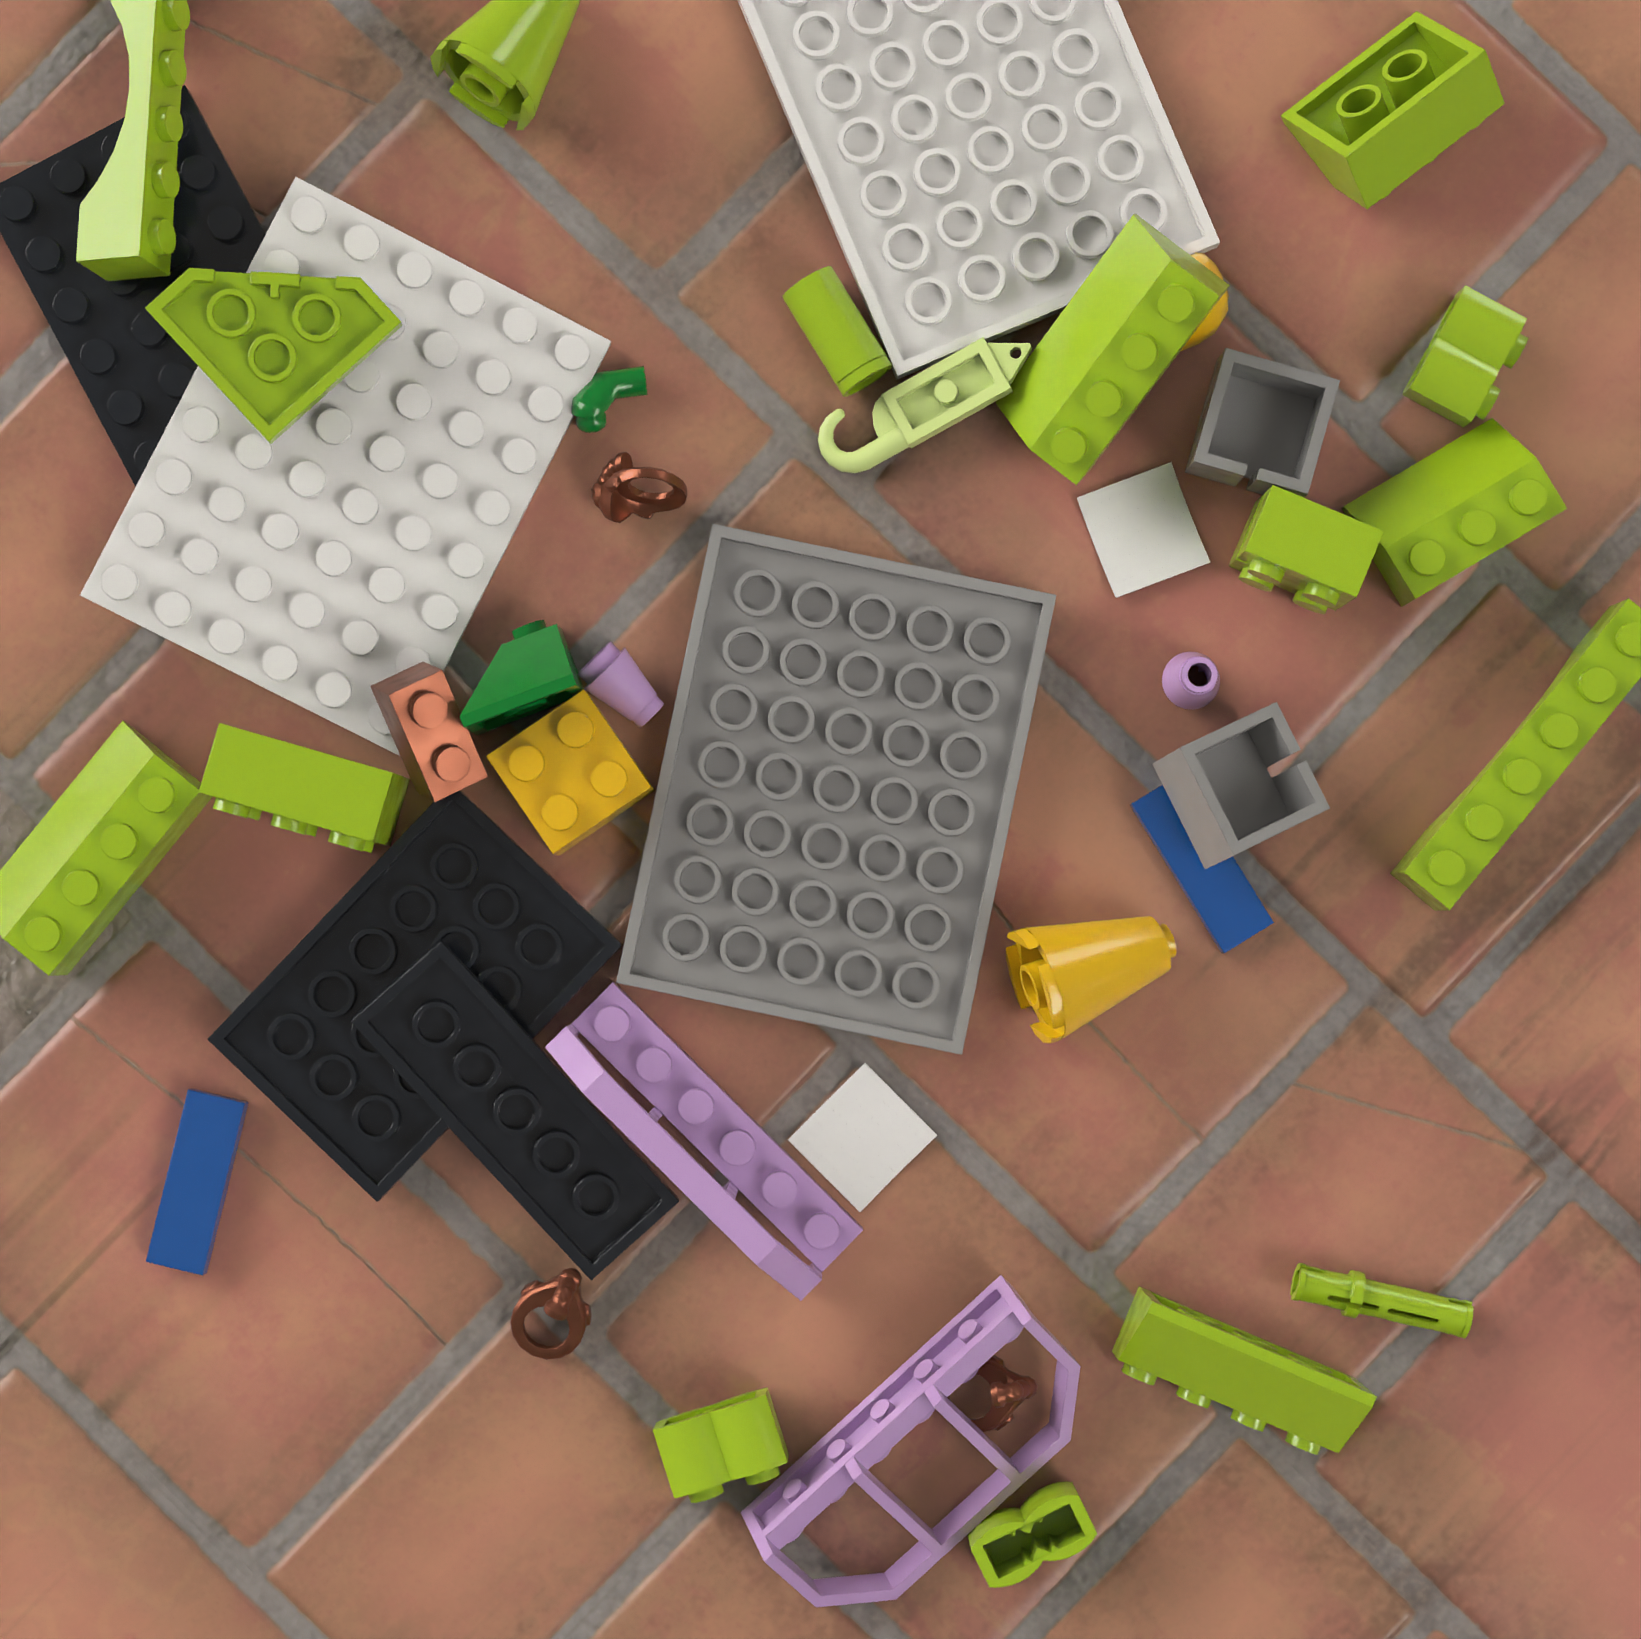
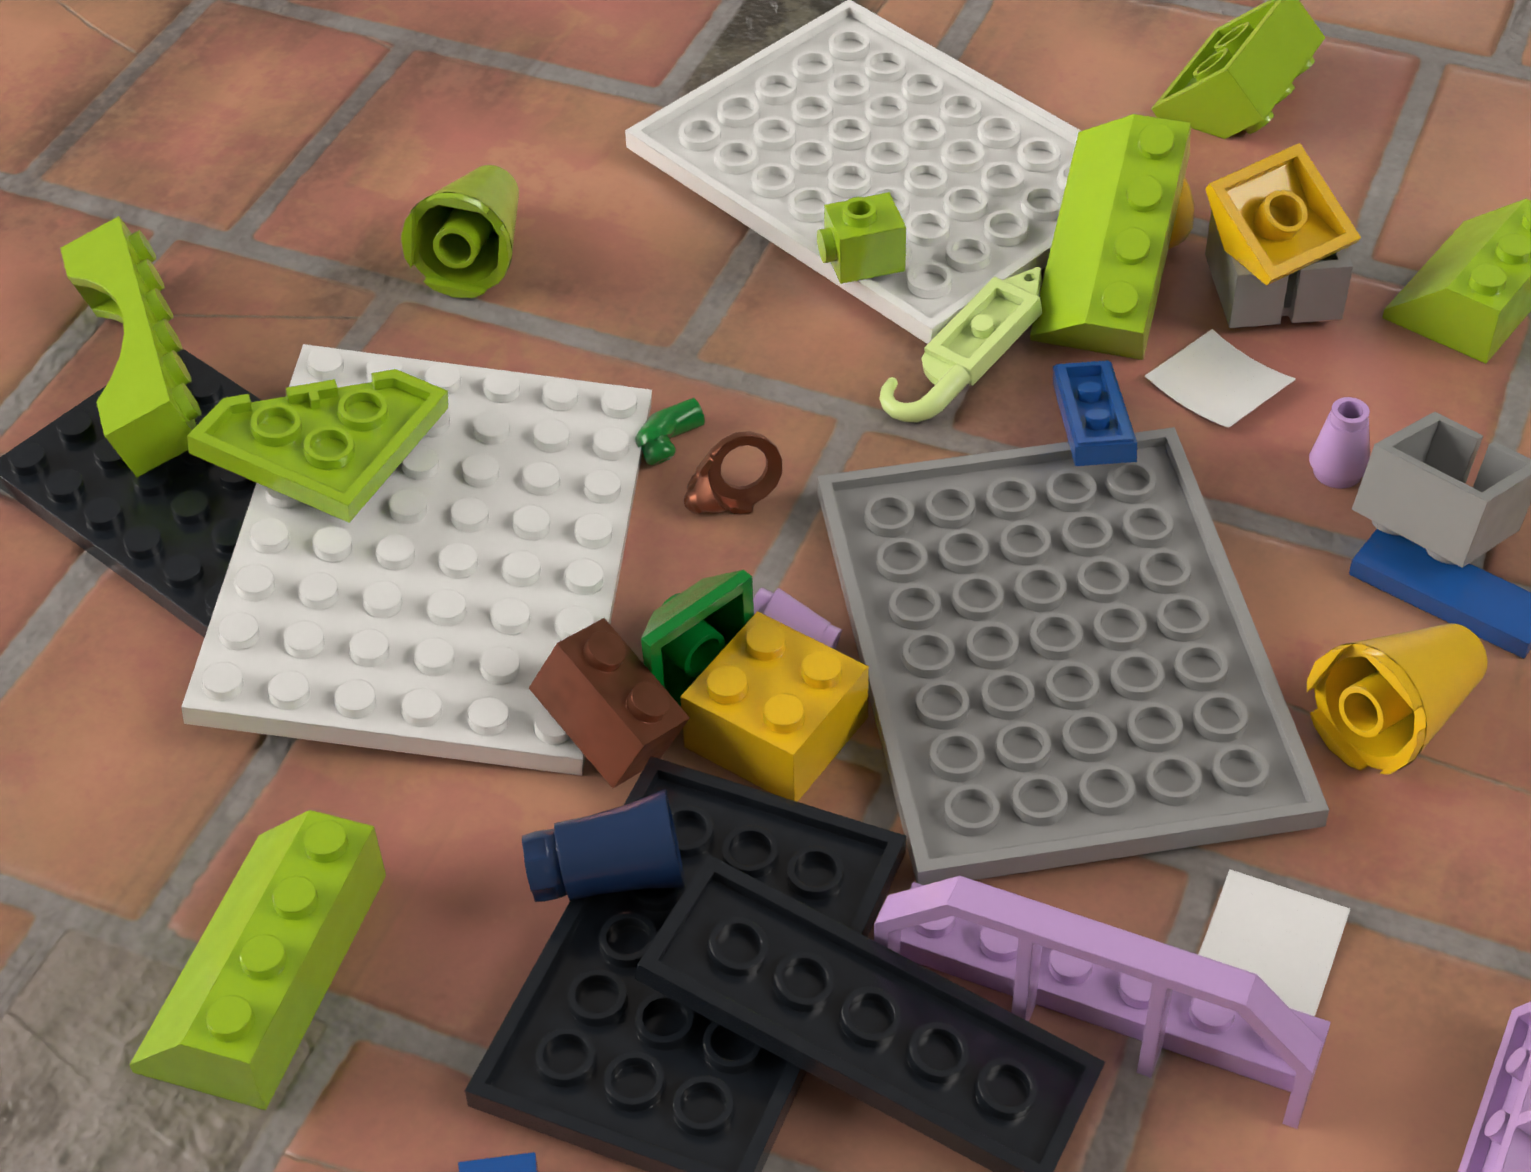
camera: 20 degrees left, 40 degrees down
lime brick [199,723,410,853] -> none
lime pin [782,266,893,397] -> none
lime piece [1229,485,1384,614] -> none
lime brick [1402,285,1528,427] -> none
none -> dark blue plant [522,789,685,902]
none -> lime brick [817,192,906,284]
none -> blue tile [1053,360,1137,466]
none -> yellow slope [1205,143,1361,286]

